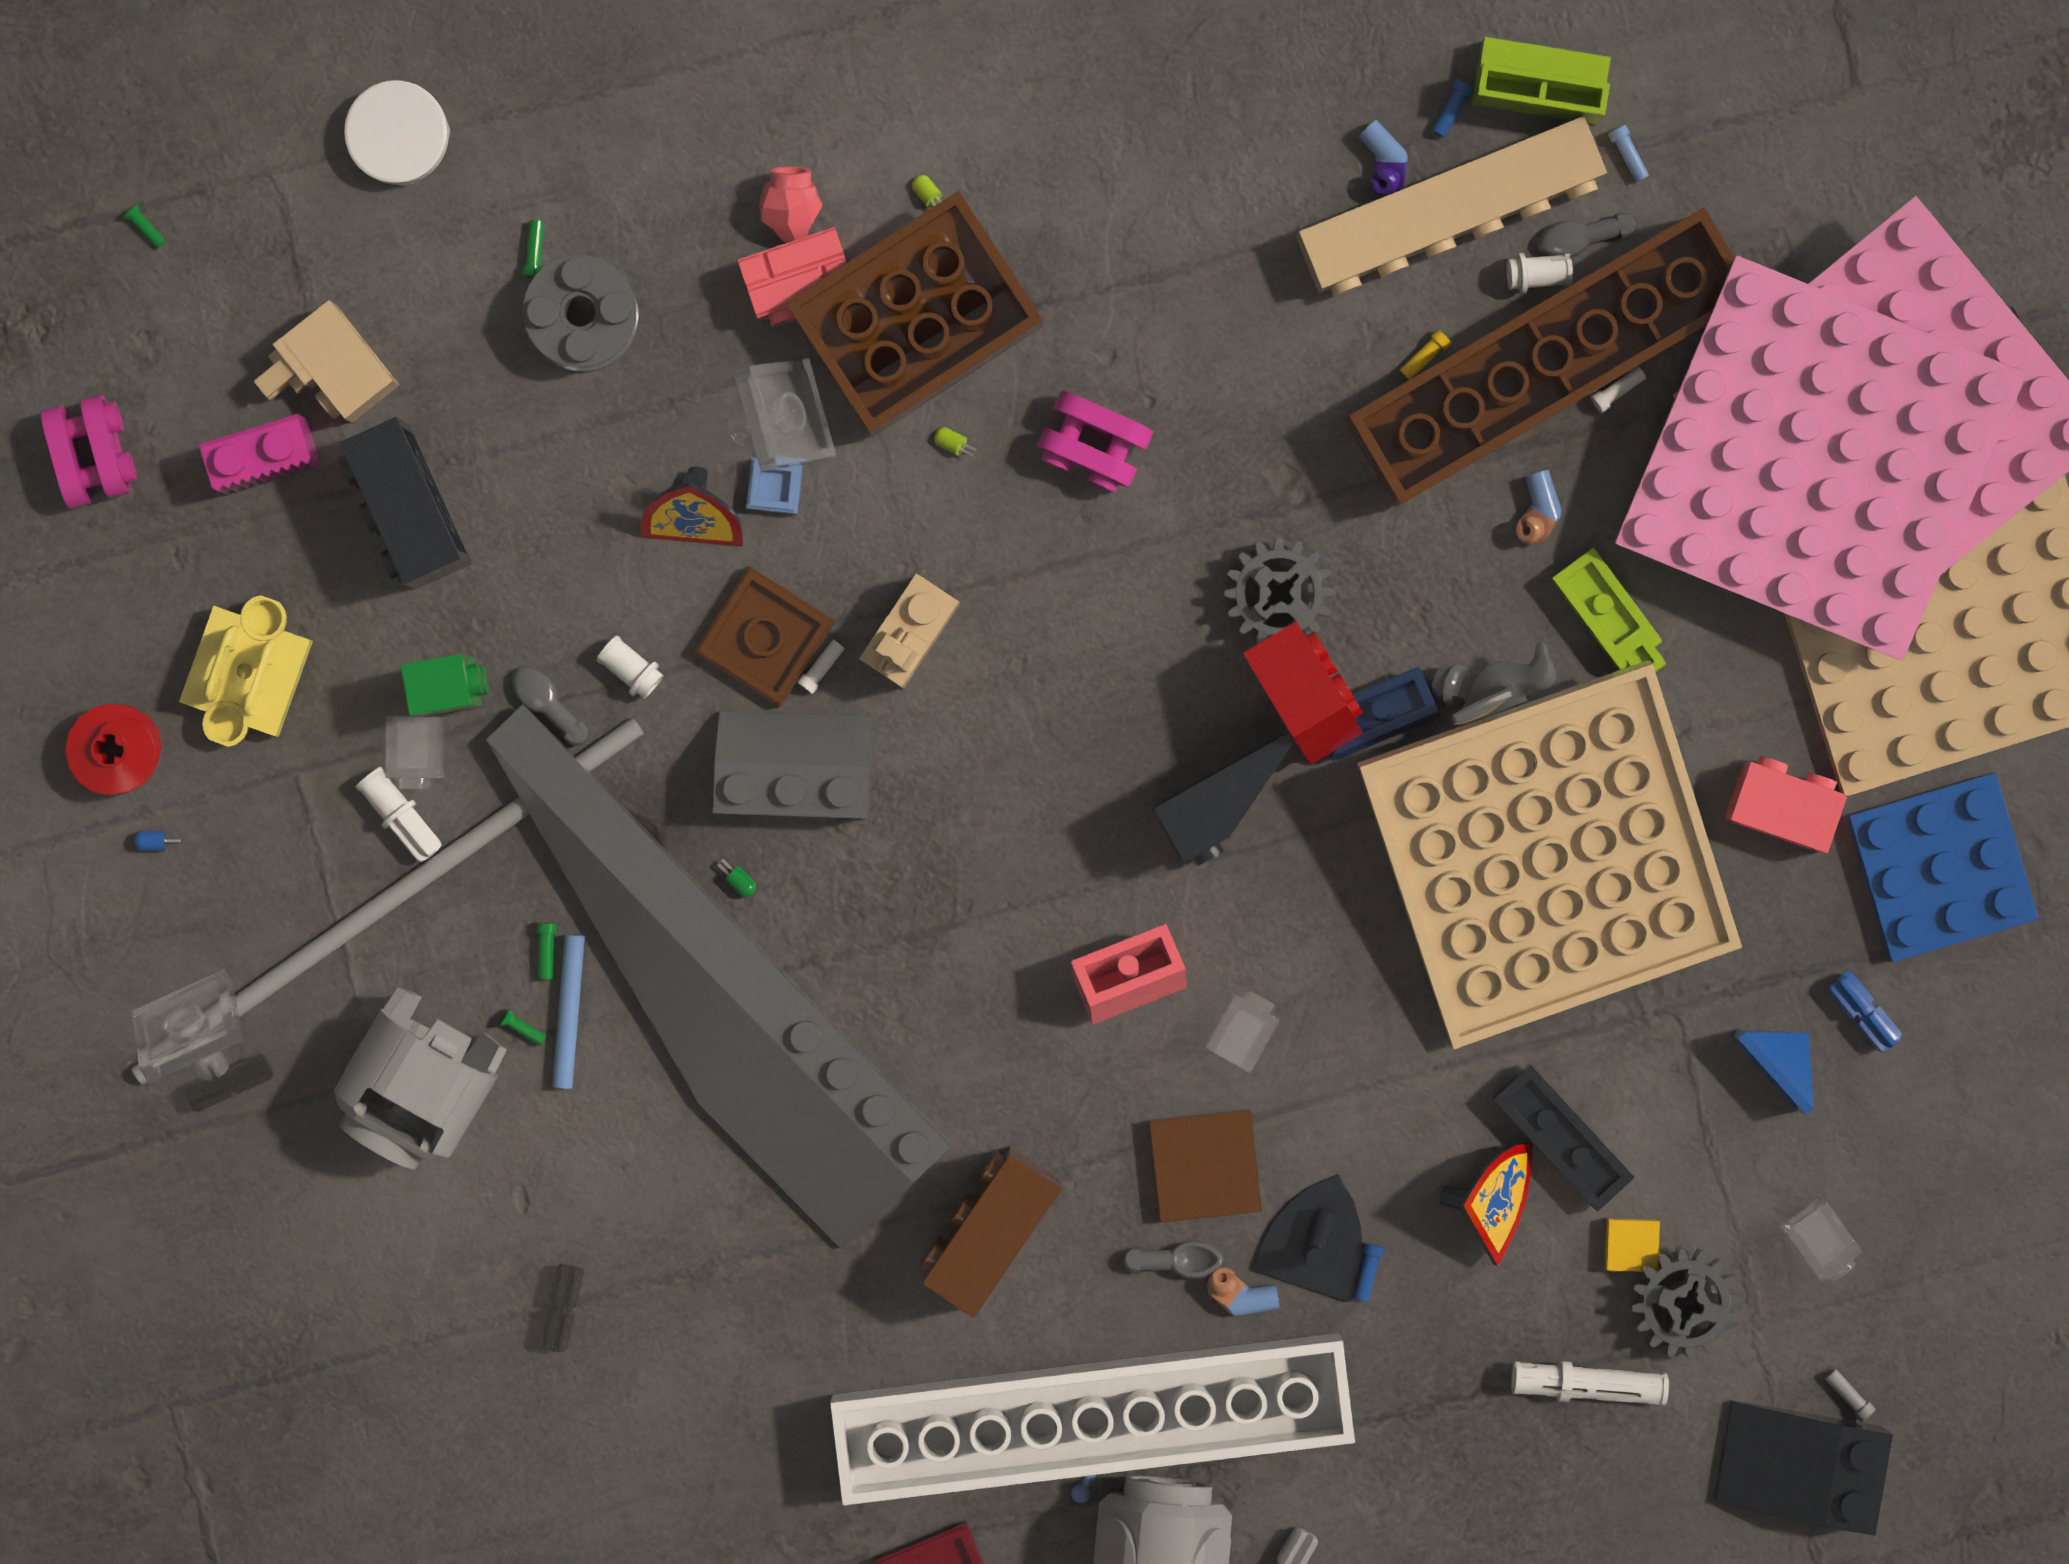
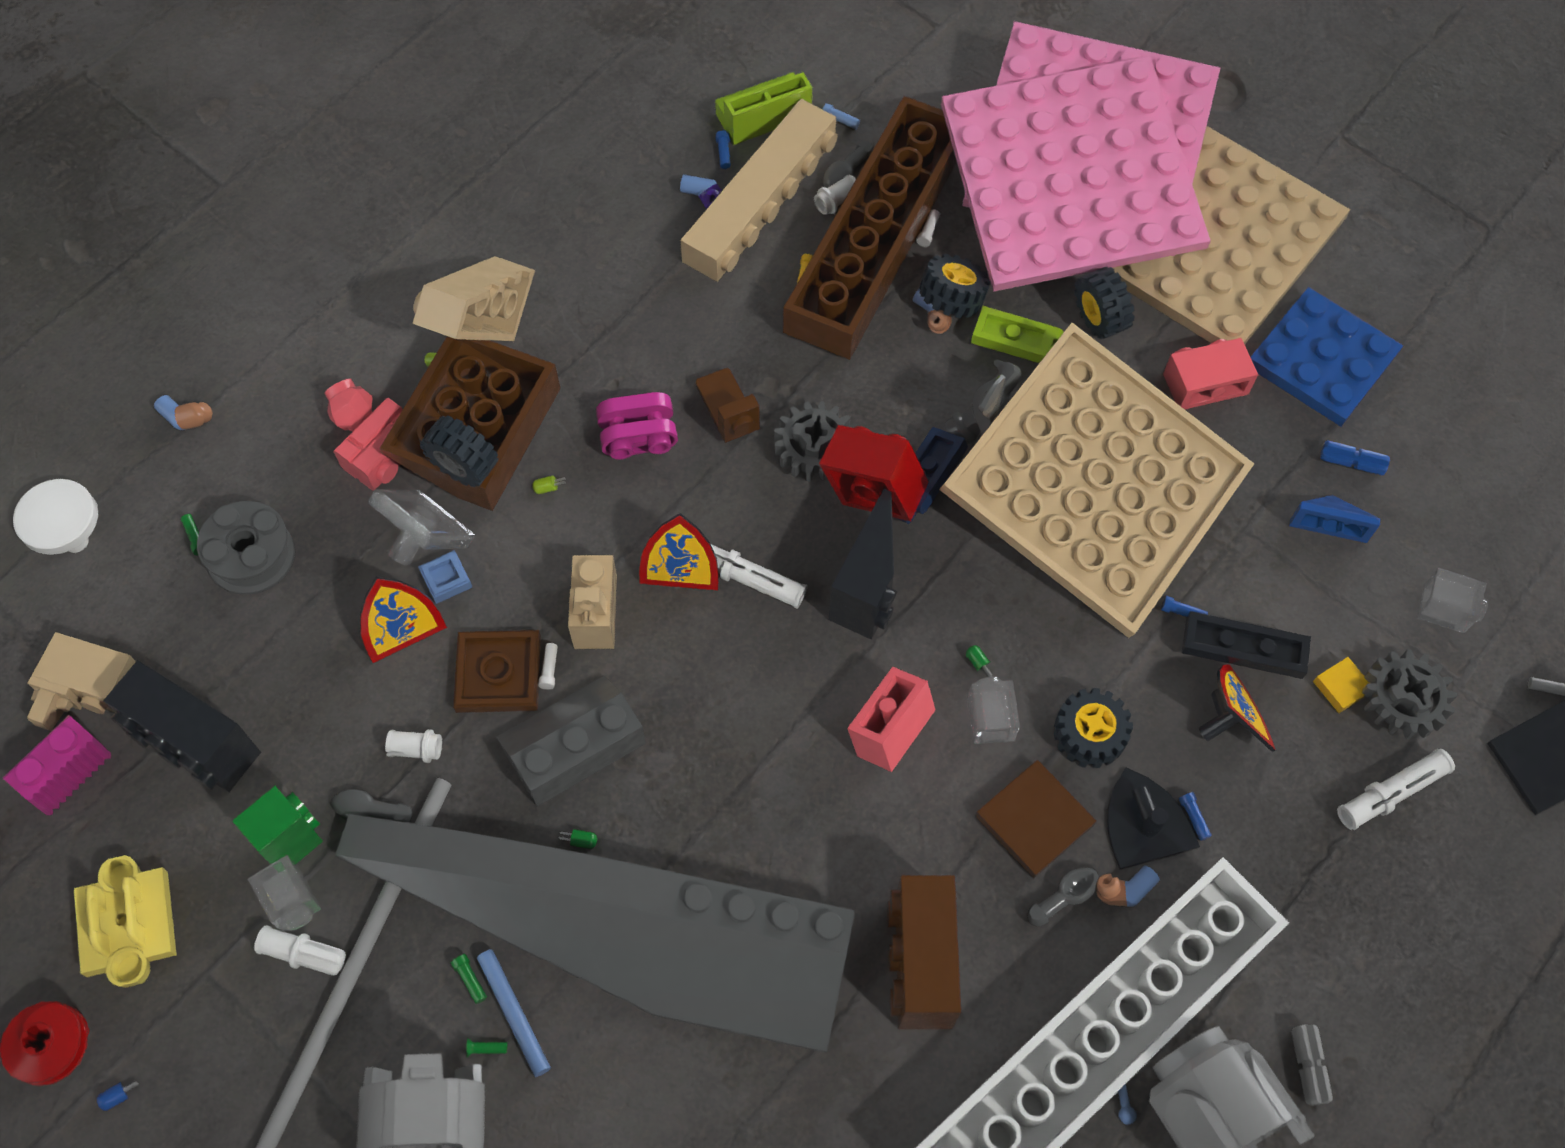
camera: 30 degrees left, 25 degrees down
none -> nougat arm [154,395,213,430]
none -> tan wedge [413,256,535,341]
none -> black wheel [420,416,499,487]
none -> shield [639,513,719,591]
none -> reddish brown bracket [696,368,760,443]
none -> white pin [711,544,807,609]
none -> black wheel [919,254,991,318]
none -> green piece [966,645,992,678]
none -> black wheel [1054,688,1133,768]
none -> black wheel [1074,266,1135,339]
none -> blue piece [1161,595,1208,617]

